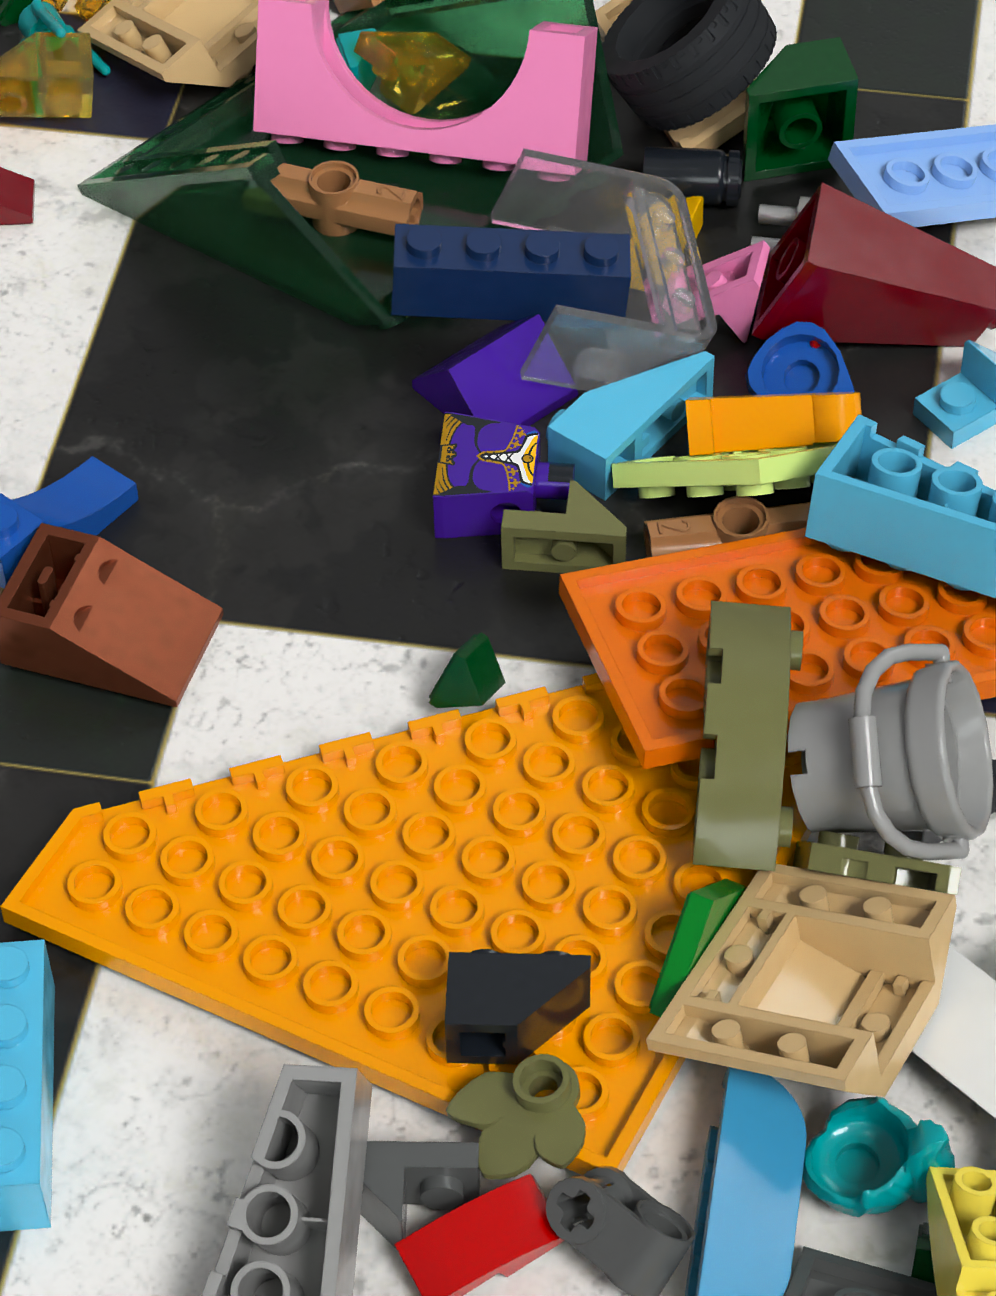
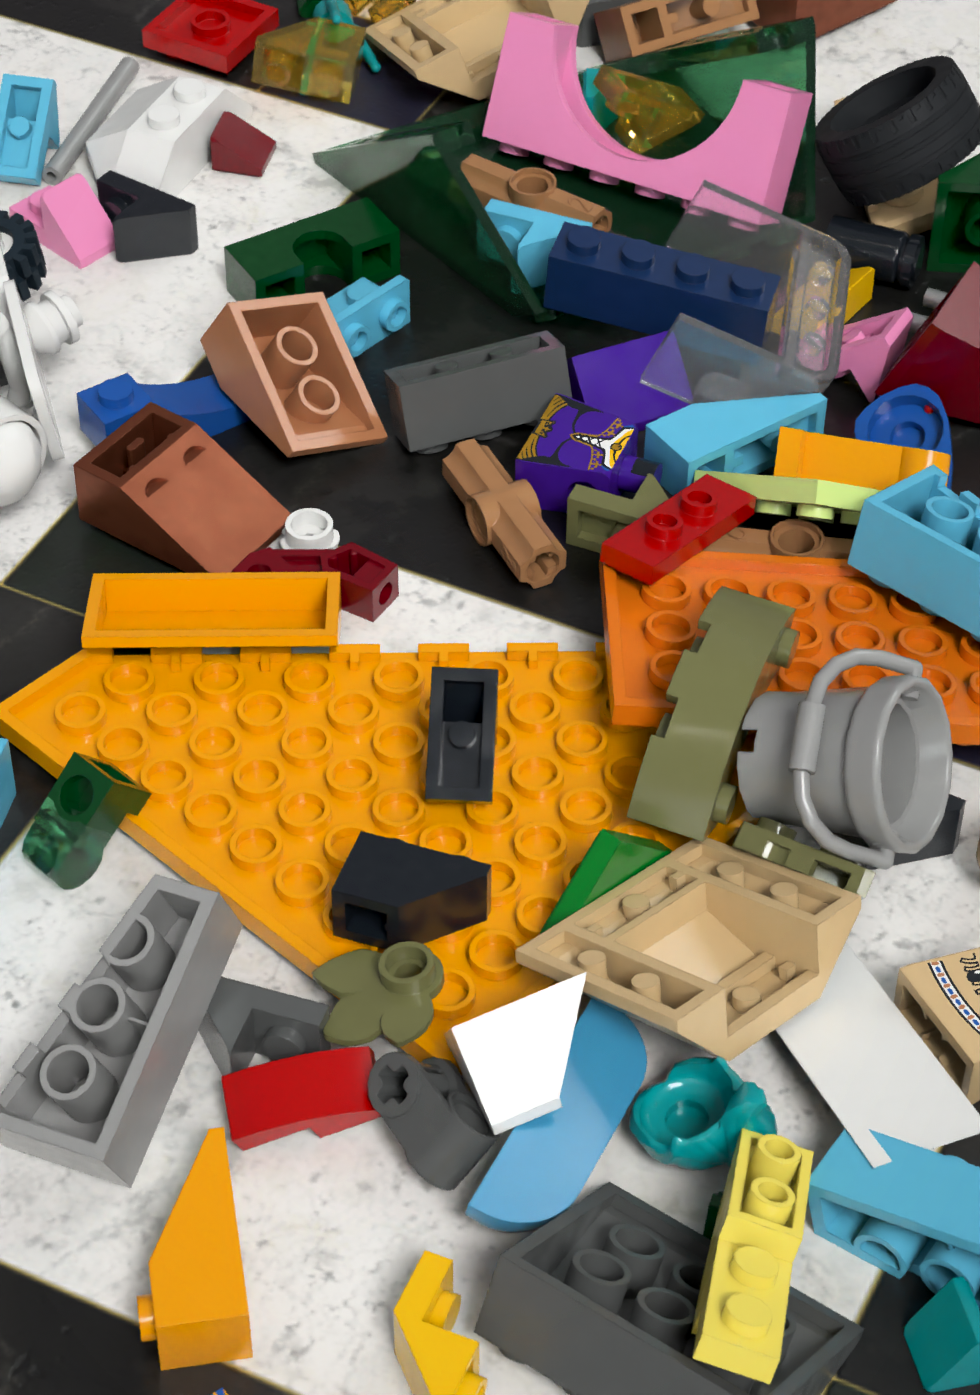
camera: 15 degrees right, 5 degrees down
dark green slope [428,632,506,708] -> none
none -> leg [22,752,152,890]
none -> light orange slope [81,572,342,648]
none -> nougat slope [200,292,388,458]
none -> dark green arch [224,197,400,301]
none -> dark red piece [232,542,399,622]
none -> white plate [281,508,340,549]
none -> medium azure bracket [326,275,410,358]
none -> dark grey brick [383,330,572,454]
none -> black slope [425,667,499,805]
none -> medium nougat piece [442,438,567,589]
none -> white slope [444,972,587,1136]
none -> medium azure slope [483,198,593,290]
none -> red plate [600,474,757,586]

